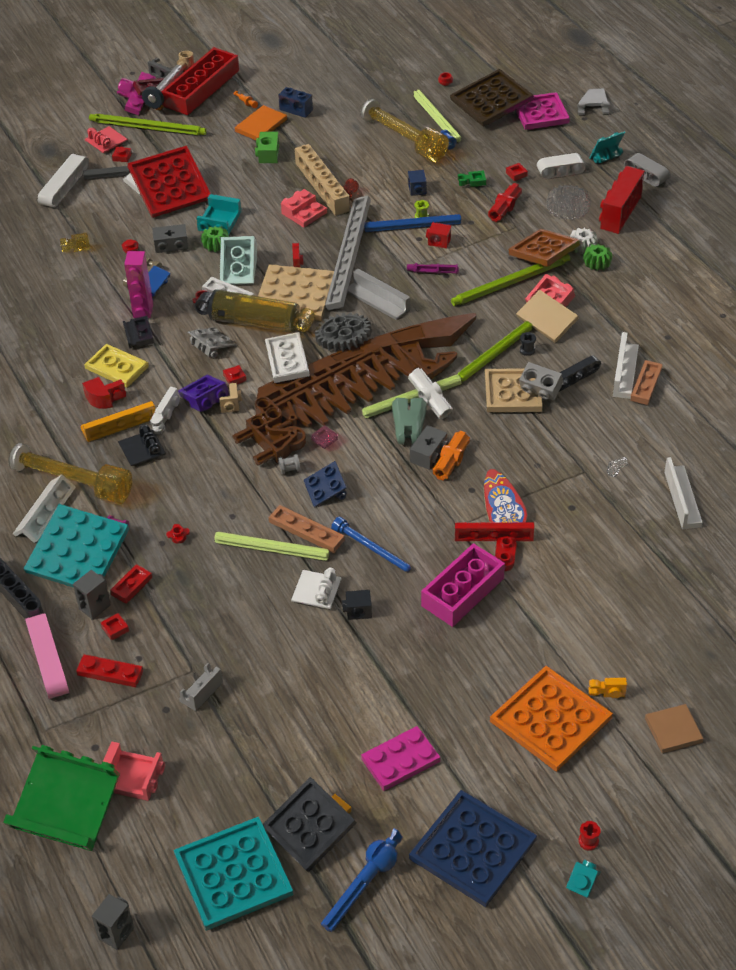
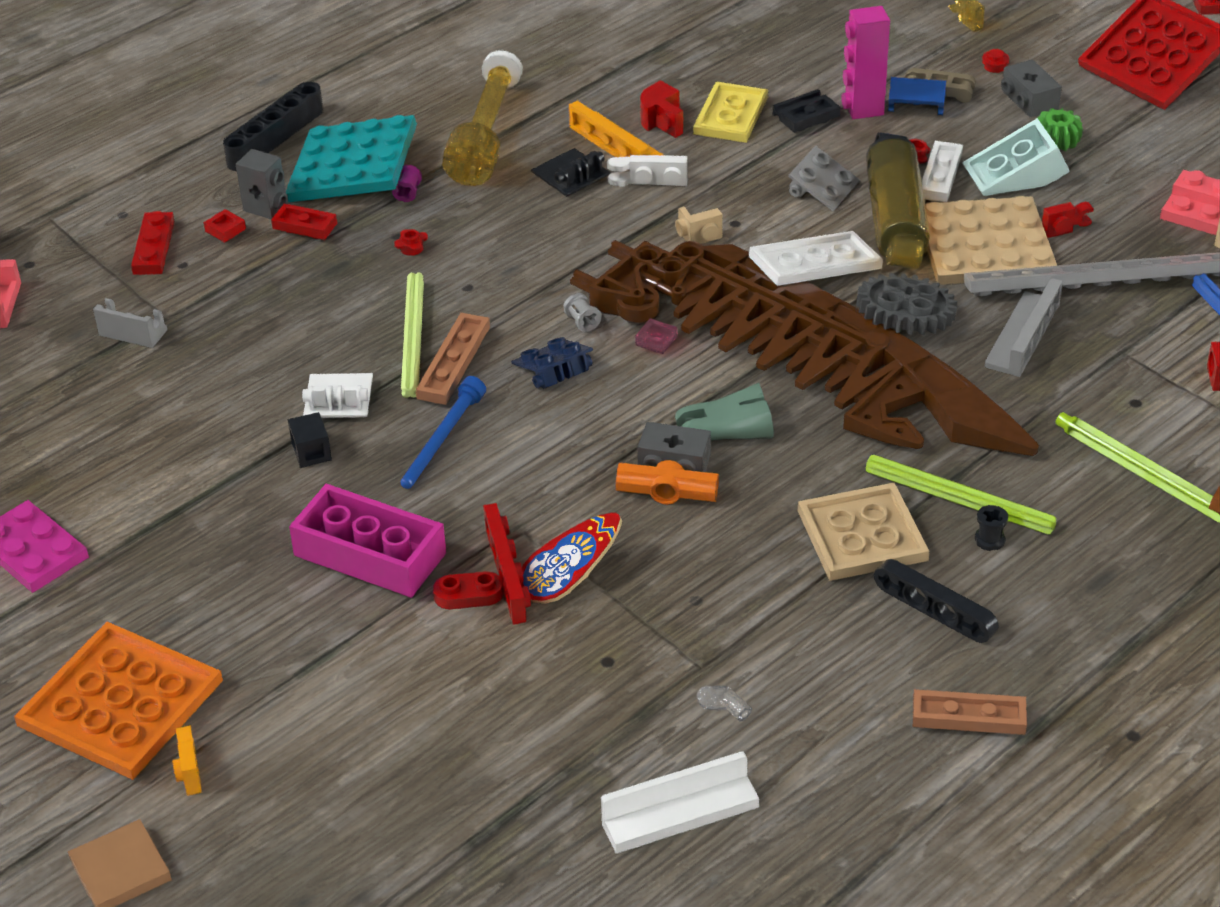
camera: 75 degrees right, 5 degrees down
white panel [13,475,76,543] -> none
bright pink beam [25,613,69,699] -> none
dark purple plate [178,375,230,412] -> none
teal panel [196,194,242,236] -> none
red plate [223,365,247,384] -> none
yellowish green axle [362,374,461,418] -> none
magenta piece [407,263,459,274] -> none
white piece [408,368,453,419] -> none
tan tile [516,289,579,343] -> none
light grey brick [519,362,563,400] -> none
coral plate [525,274,575,307] -> none
white fence [613,332,639,399] -> none

